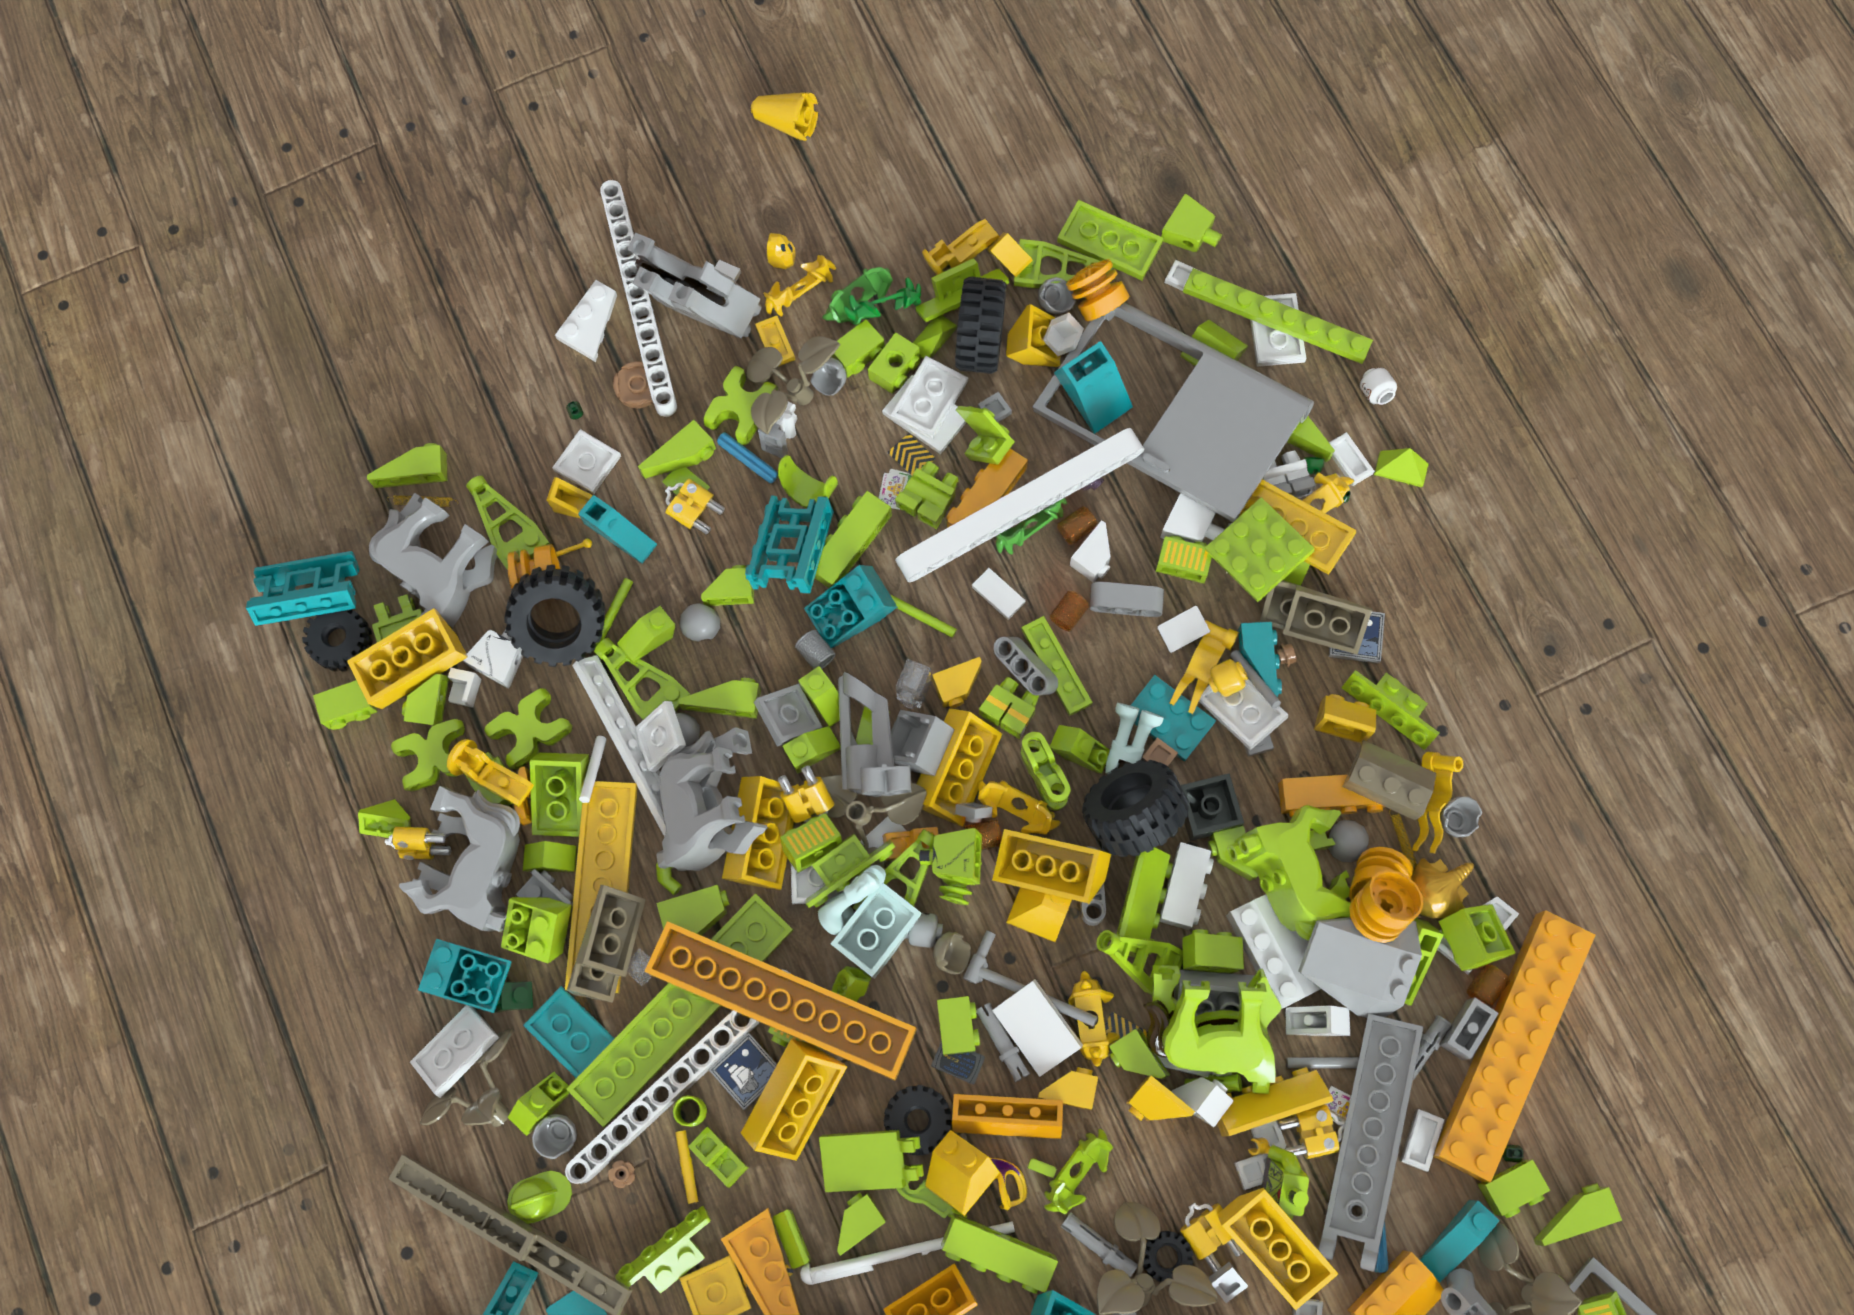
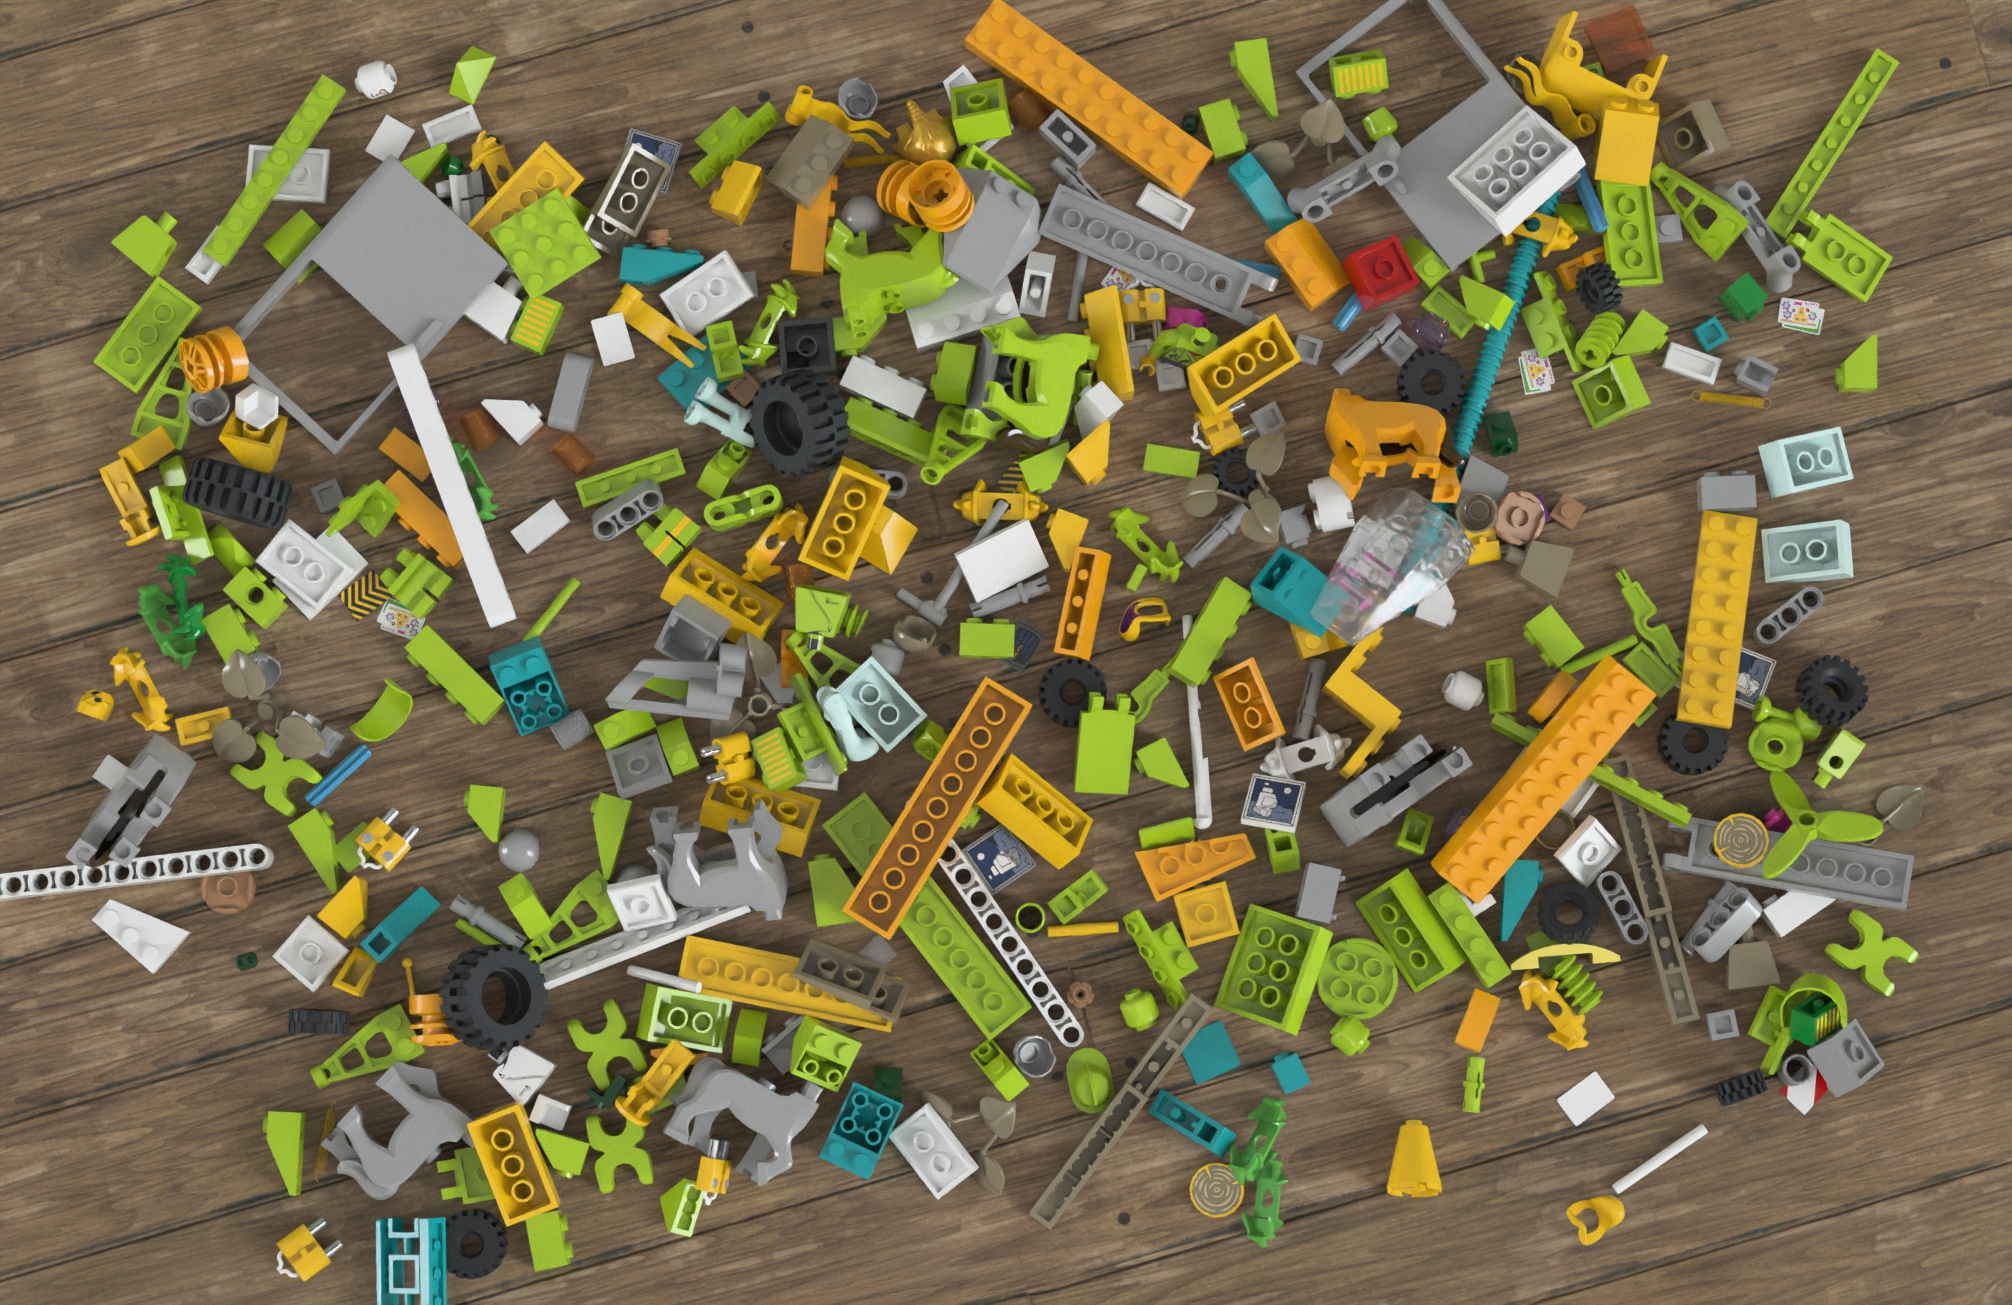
camera: 85 degrees left, 10 degrees up
teal tile [523,986,615,1078] -> none
lime arm [656,862,682,895] -> none
teal fence [745,496,833,593] -> none
clear brick [895,659,932,709] -> none
yellow slope [925,1130,1000,1216] -> none
yellow slope [932,657,982,709] -> none
light grey plate [955,802,993,822] -> none
teal slope [1054,341,1133,434] -> none
yellow head [1208,659,1248,697] -> none
light grey bar [1230,650,1281,709] -> none
none -> yellow piece [276,1217,343,1282]
none -> black tyre [288,1009,350,1034]
none -> yellow slope [317,875,368,940]
none -> white sticker [366,114,415,161]
none -> light orange slope [378,427,431,482]
none -> light grey pin [449,894,528,950]
none -> dark green bracket [586,1074,629,1109]
none -> lime slope [705,320,745,383]
none -> lime piece [739,279,801,366]
none -> lime head [1120,988,1160,1031]
none -> lime tile [1143,443,1200,479]
none -> dark pink bracket [1163,307,1208,330]

